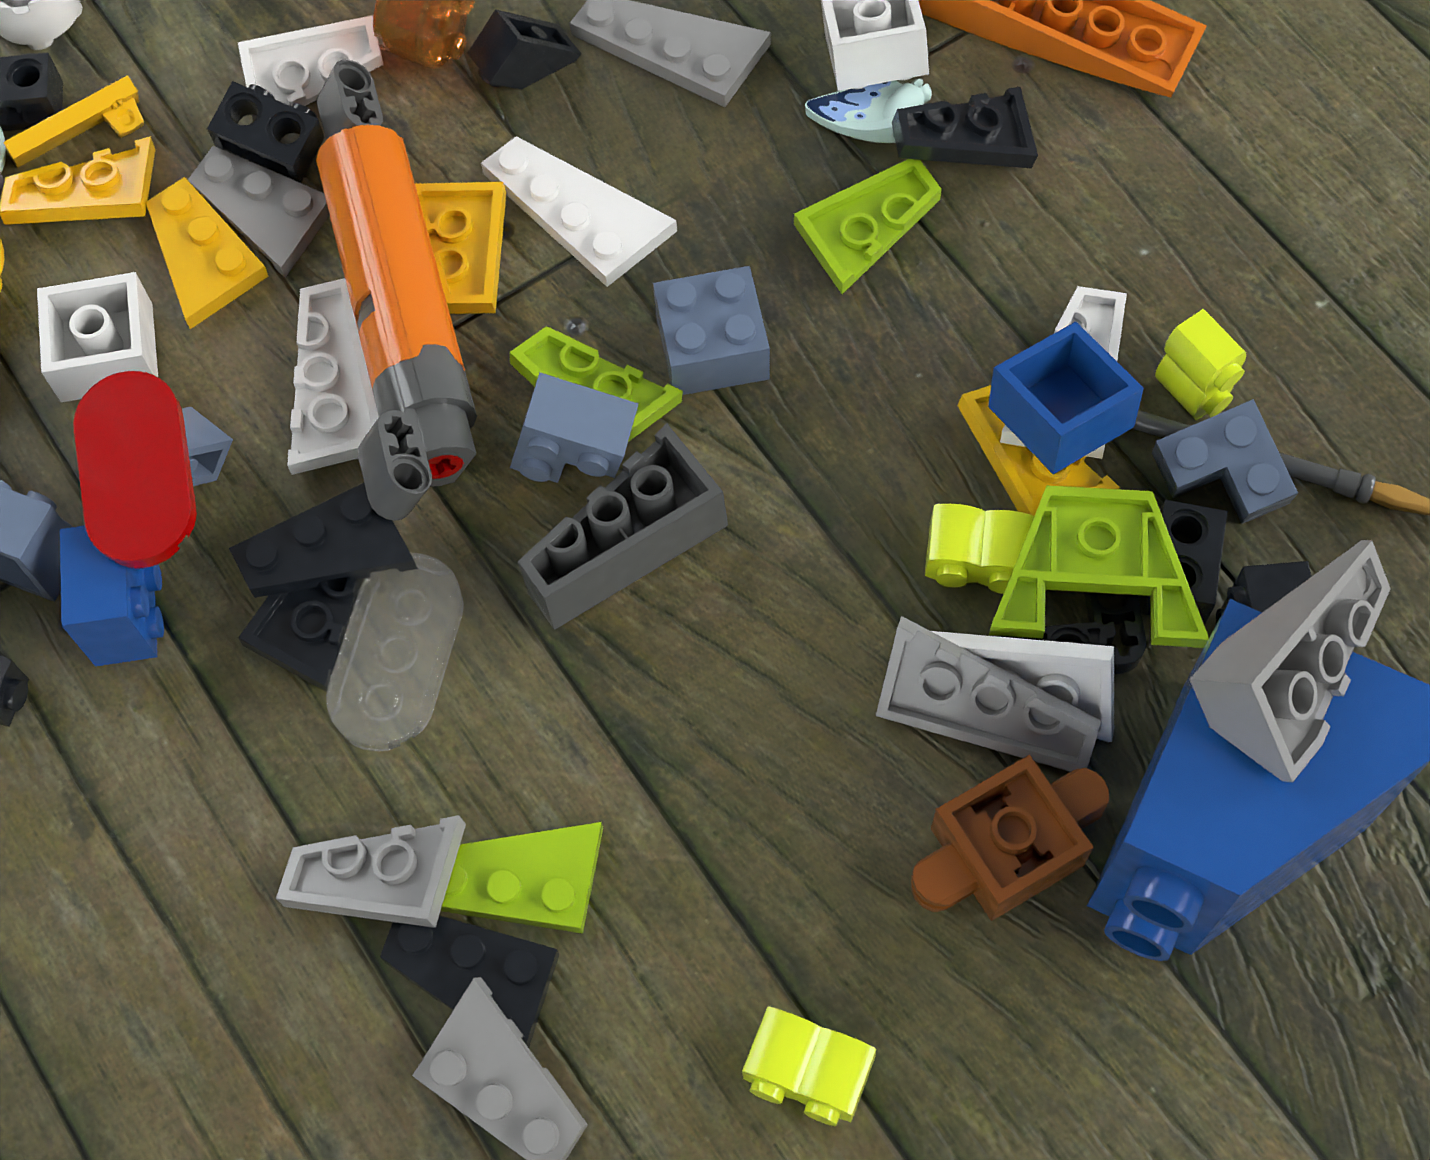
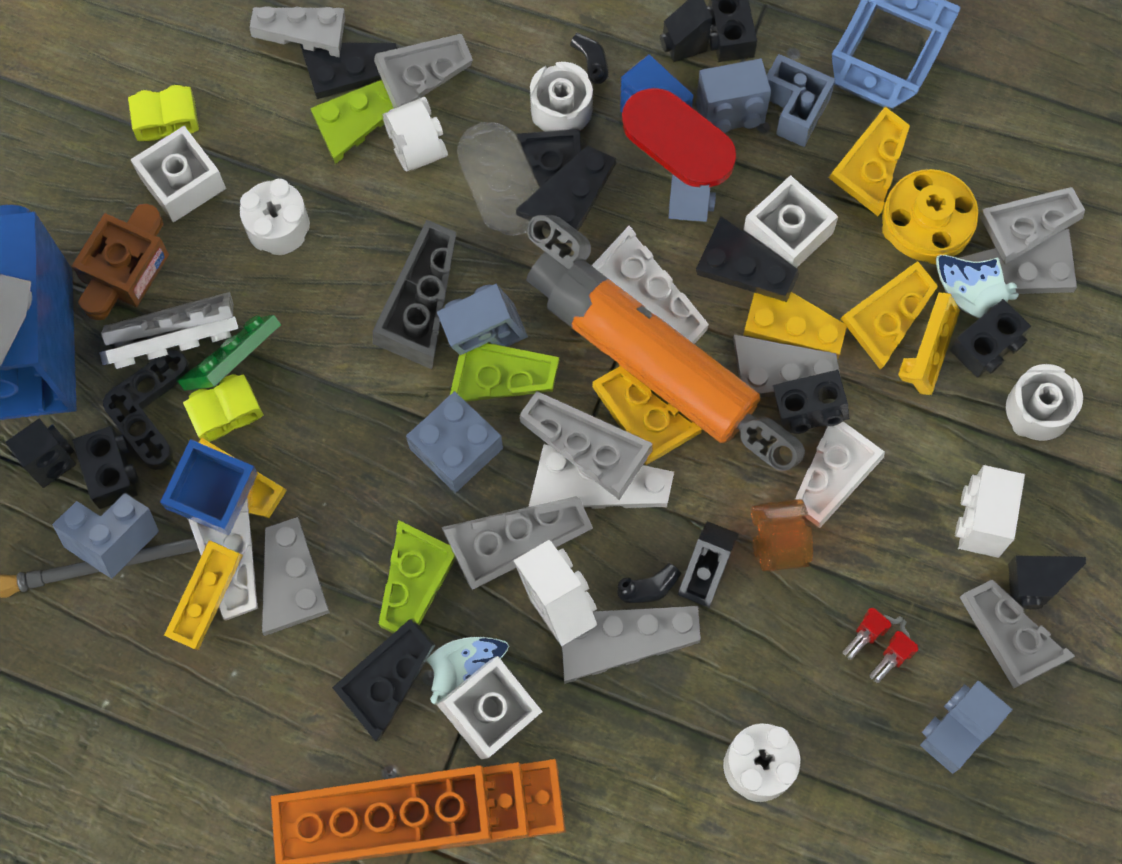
camera: 145 degrees right, 5 degrees up
lime wing [989,485,1209,648] -> none
neon yellow brick [1155,309,1246,421] -> none
none -> white brick [131,126,226,223]
none -> yellow hinge [164,540,243,650]
none -> green wing [177,315,281,391]
none -> white brick [240,179,310,255]
none -> light grey wing [262,517,330,636]
none -> white brick [383,97,448,171]
none -> light grey wing [441,496,593,590]
none -> white brick [513,539,597,646]
none -> light grey wing [520,391,652,500]
none -> white brick [530,62,593,131]
none -> black arm [570,33,609,84]
none -> black arm [617,563,681,603]
none -> black wing [696,216,799,302]

